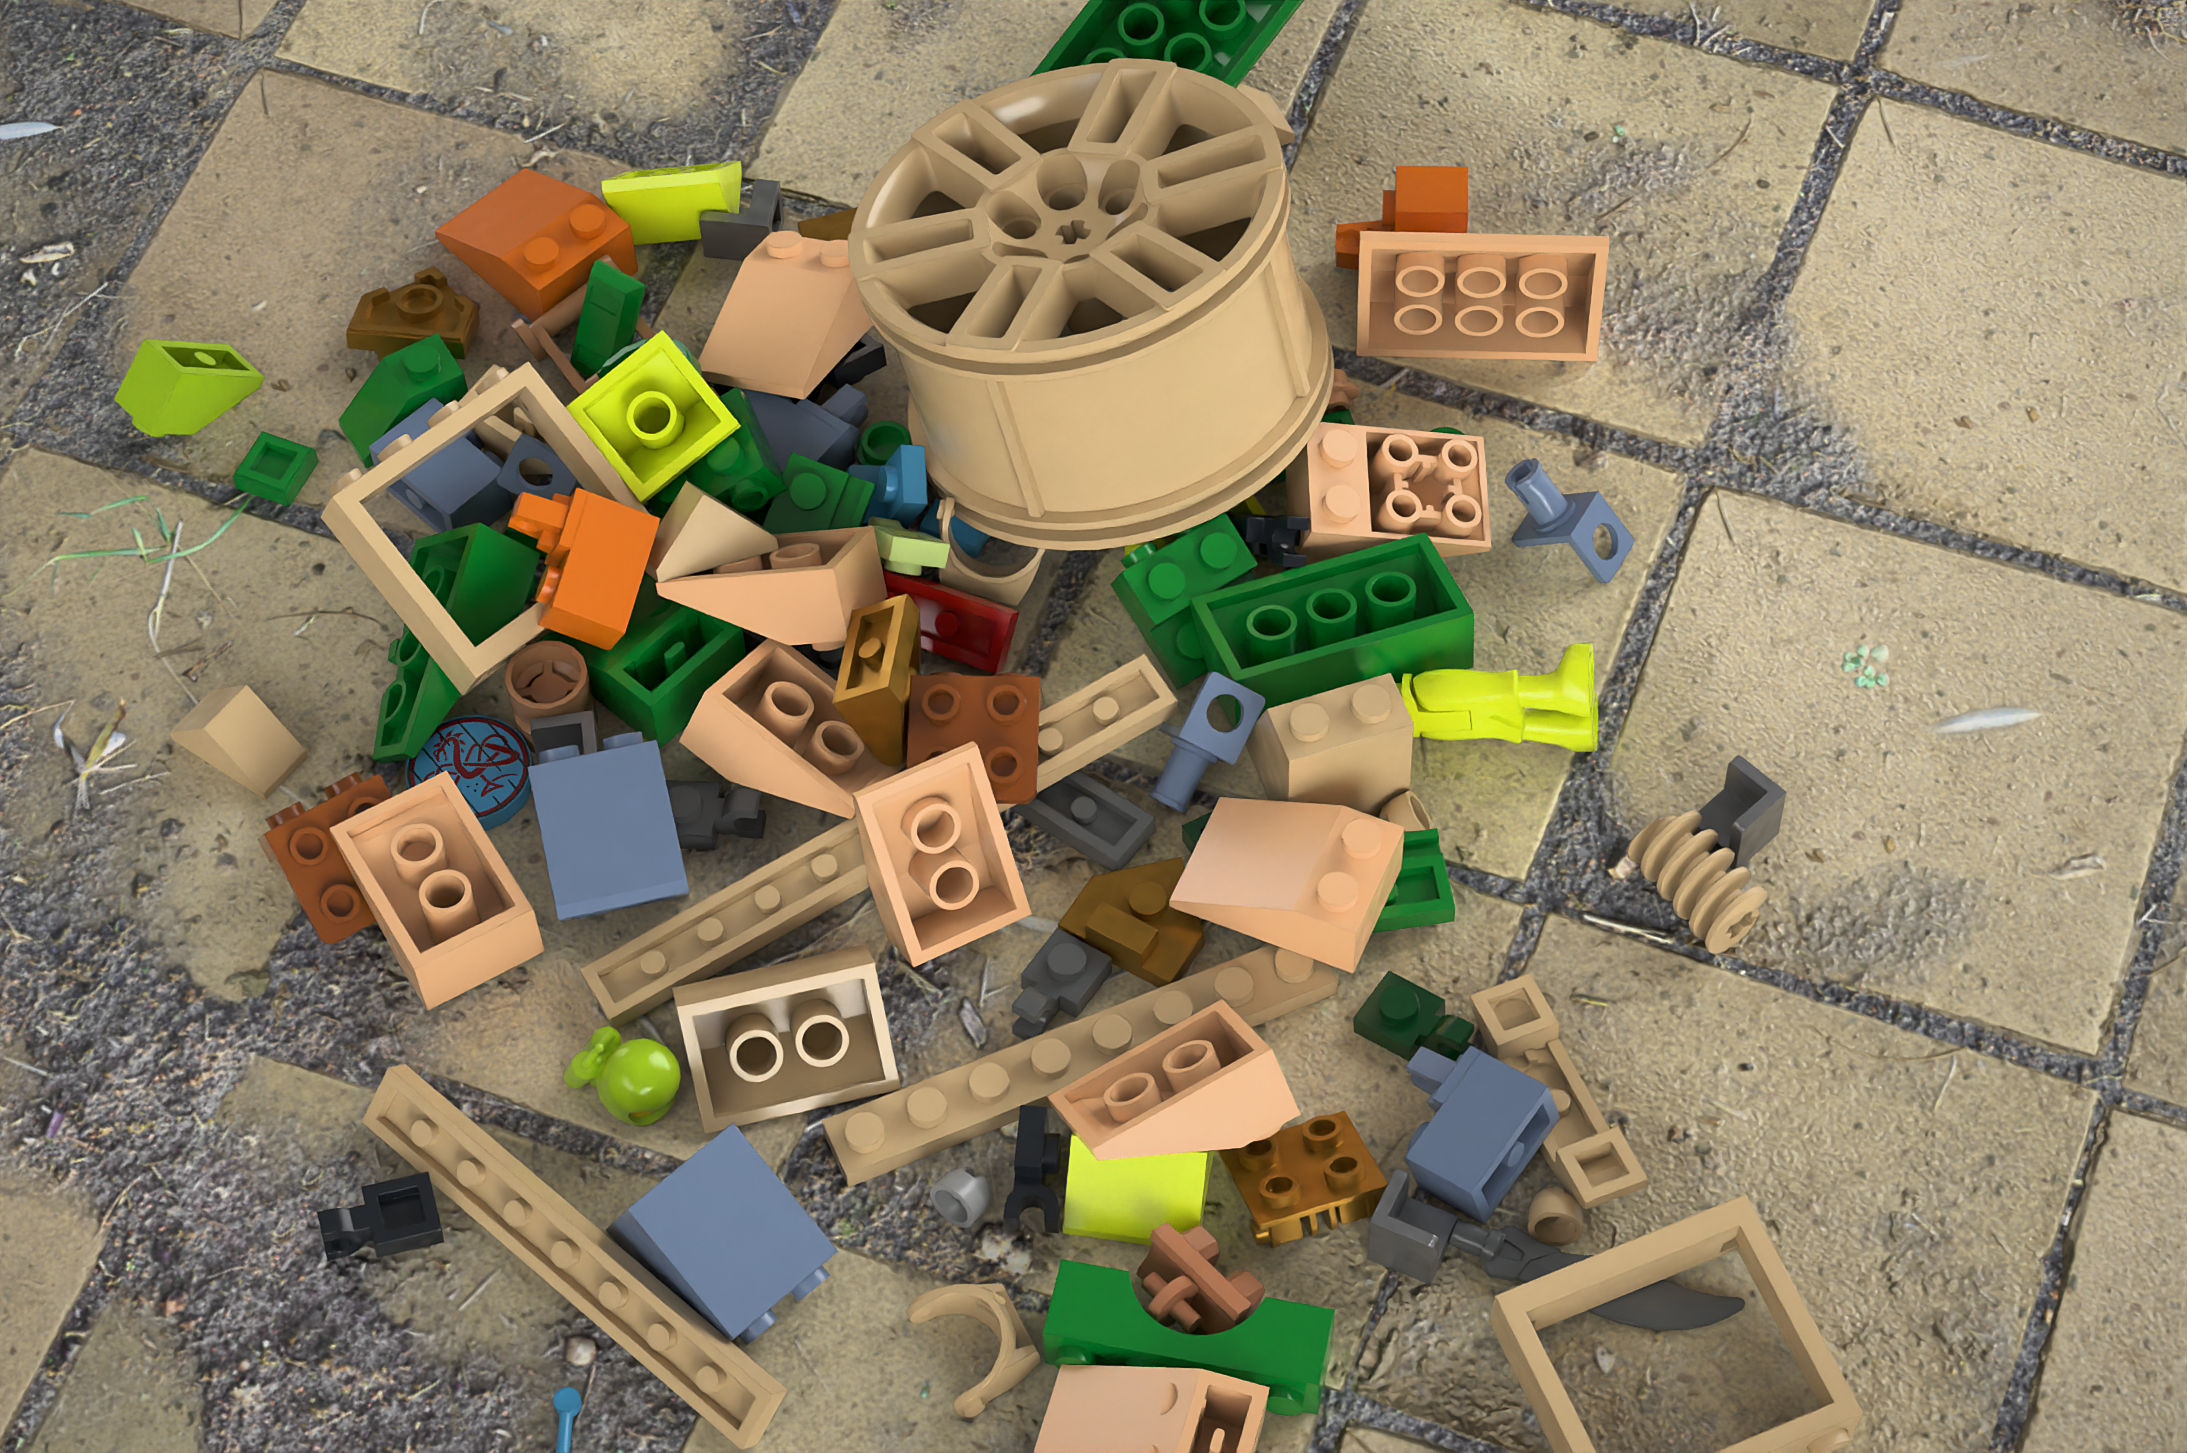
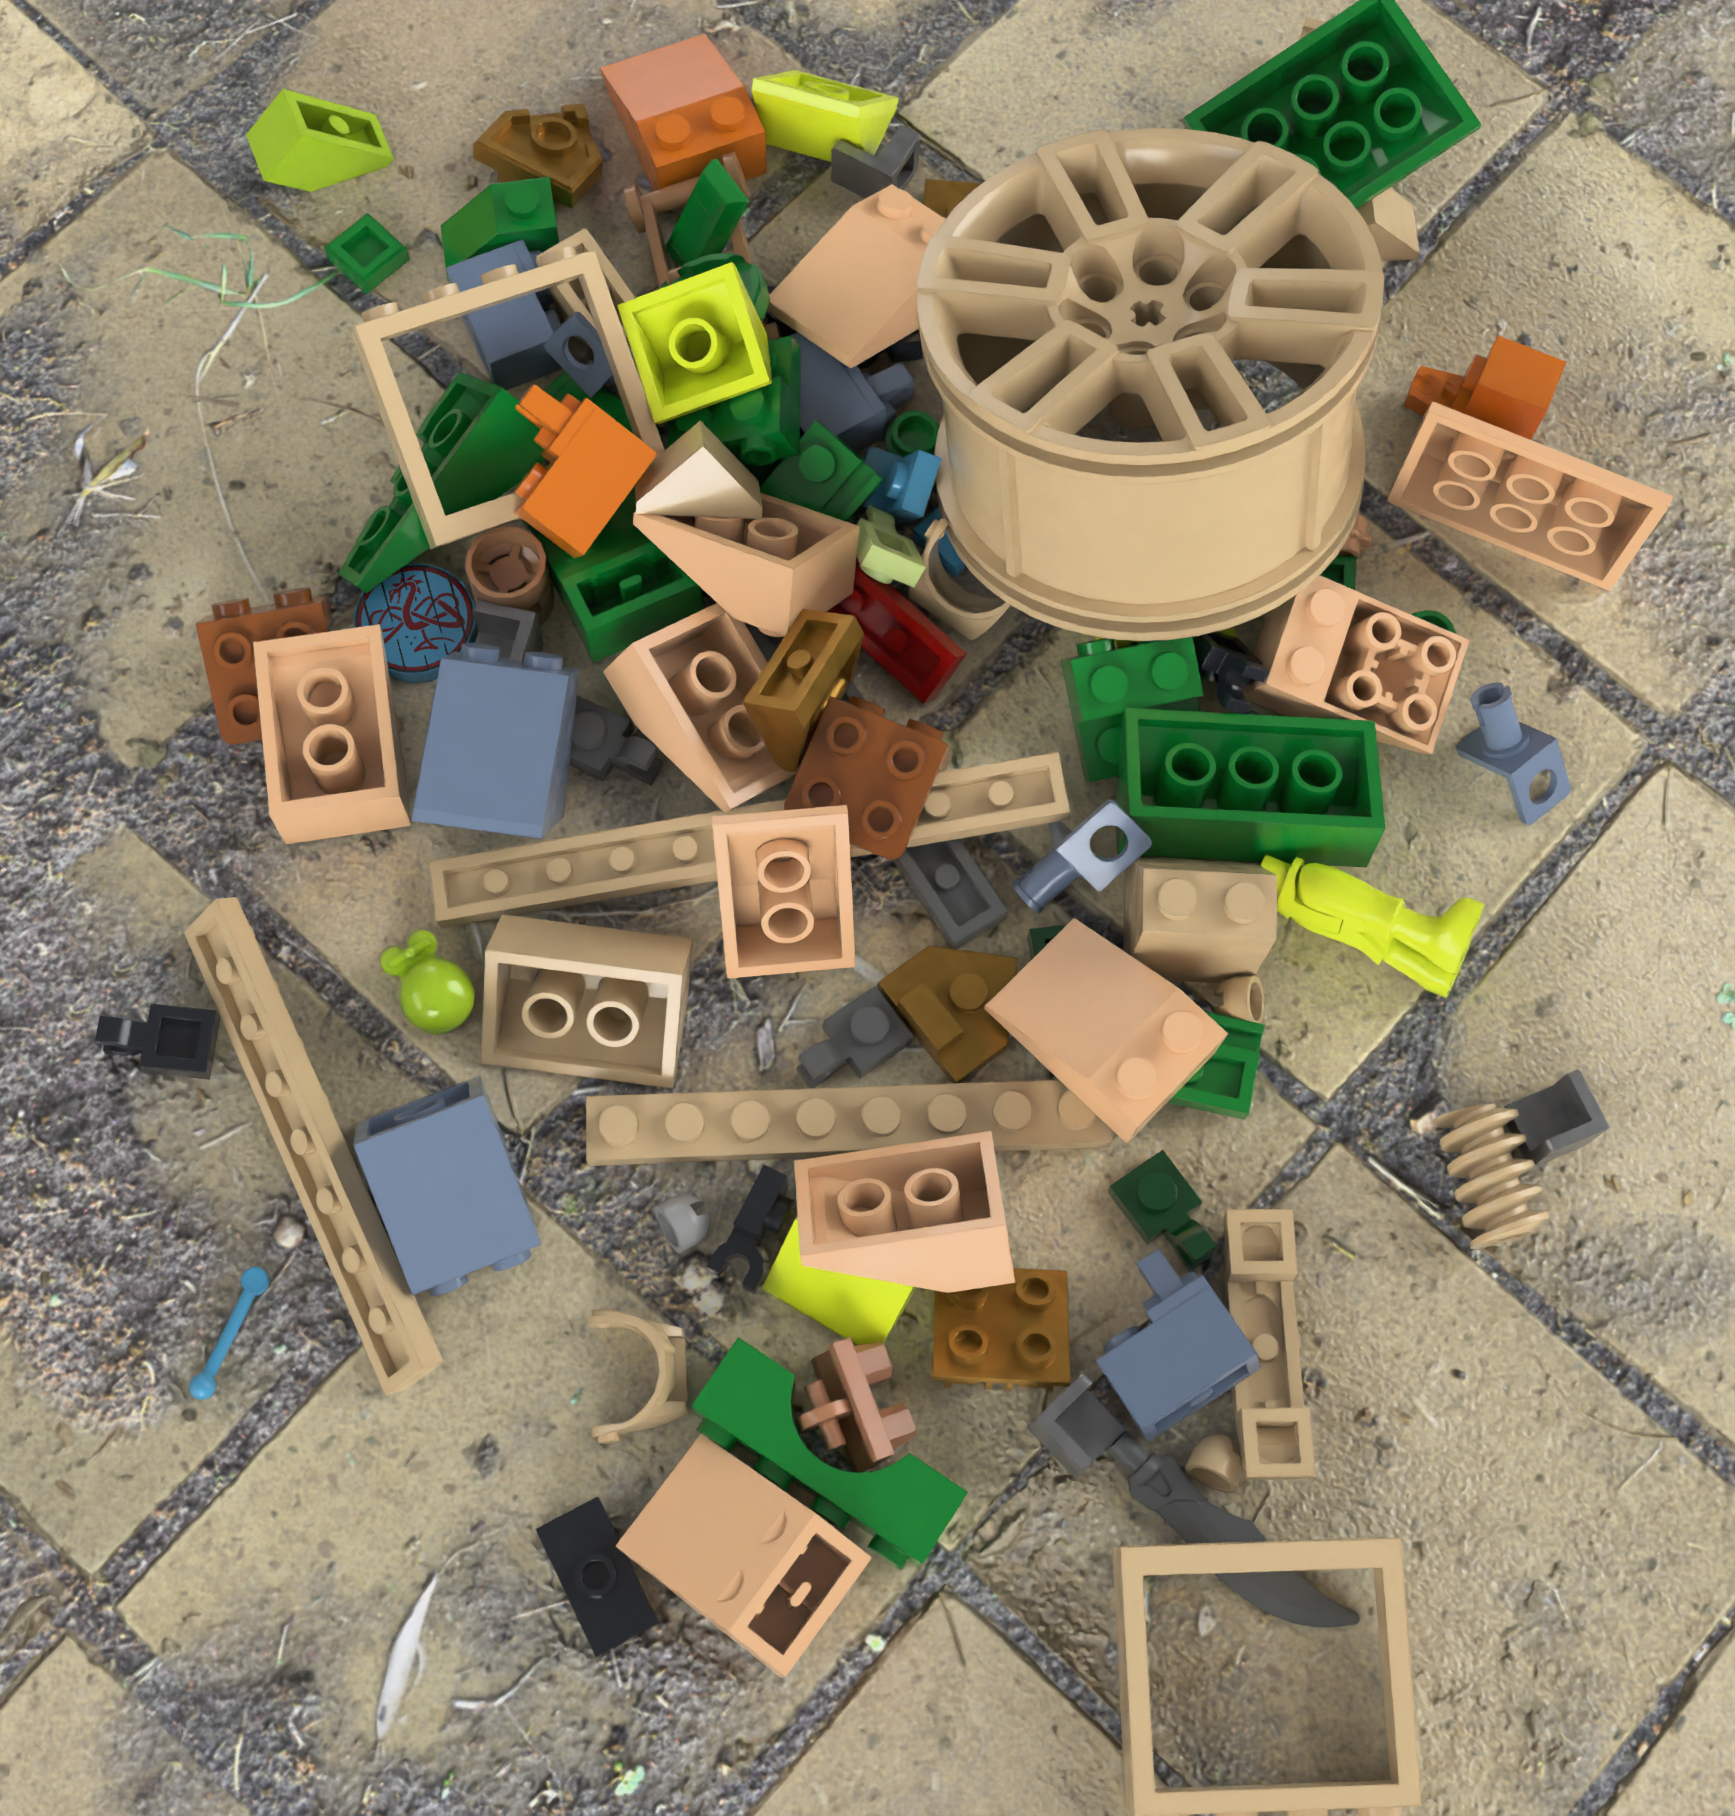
camera: 15 degrees right, 15 degrees up
tan slope [169,684,308,800] -> none

